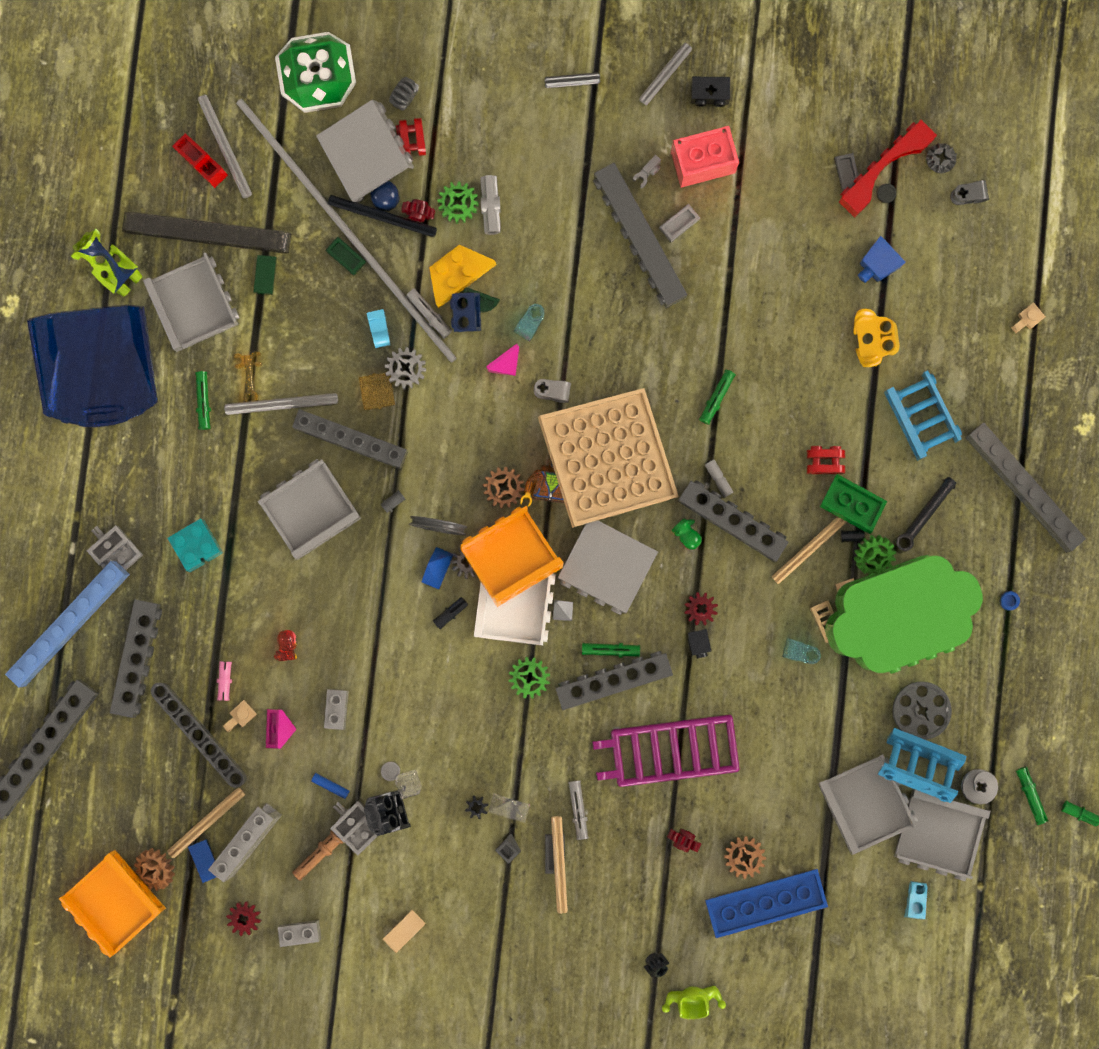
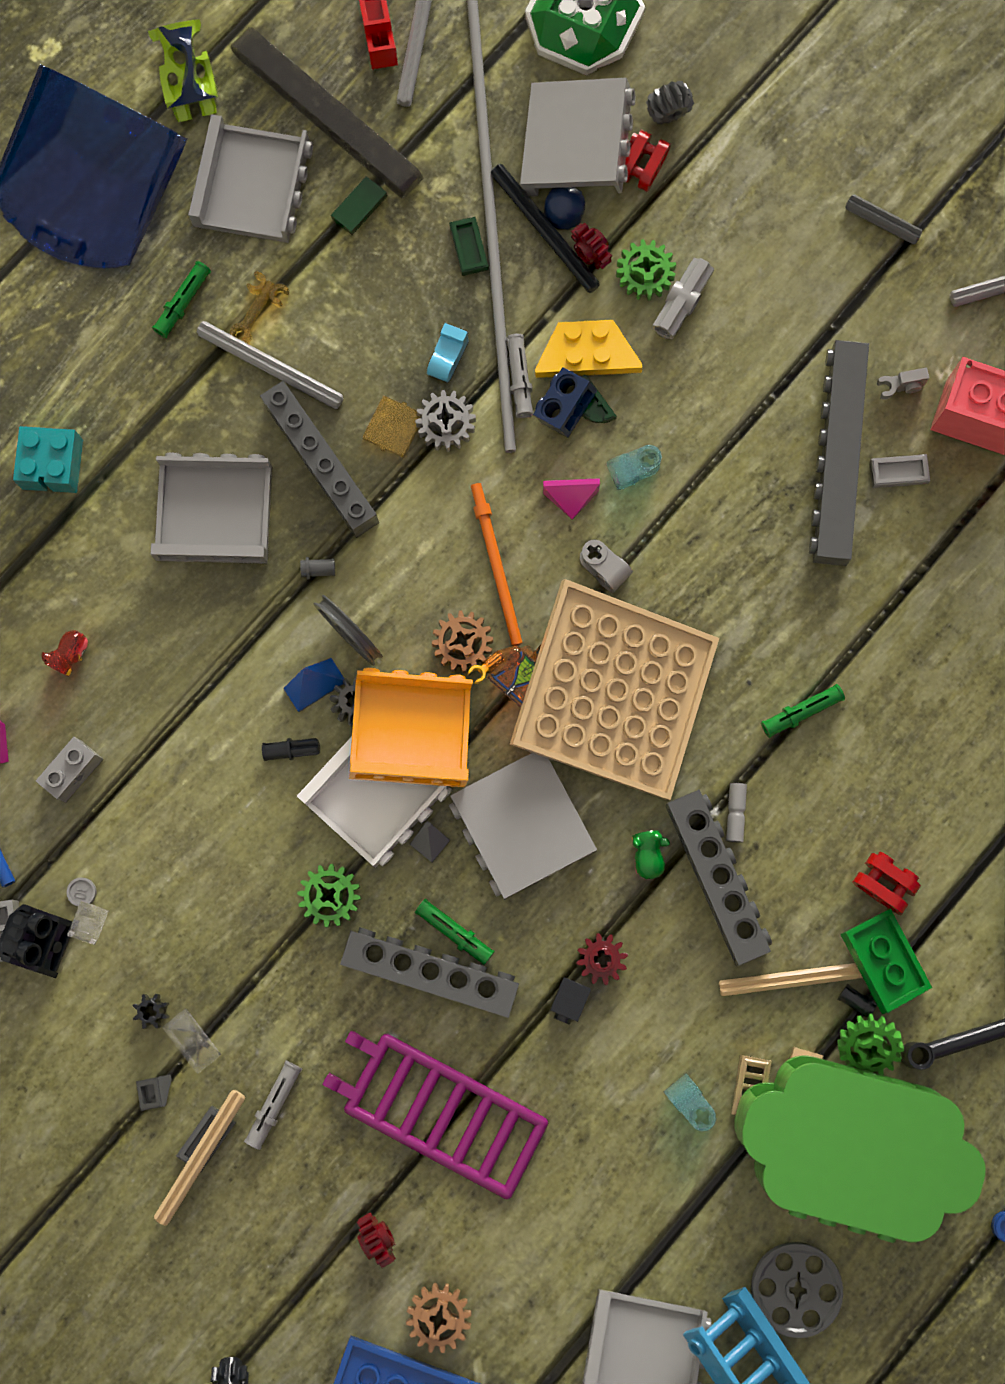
camera: 40 degrees right, 5 degrees down
none -> orange bar [471,483,523,646]

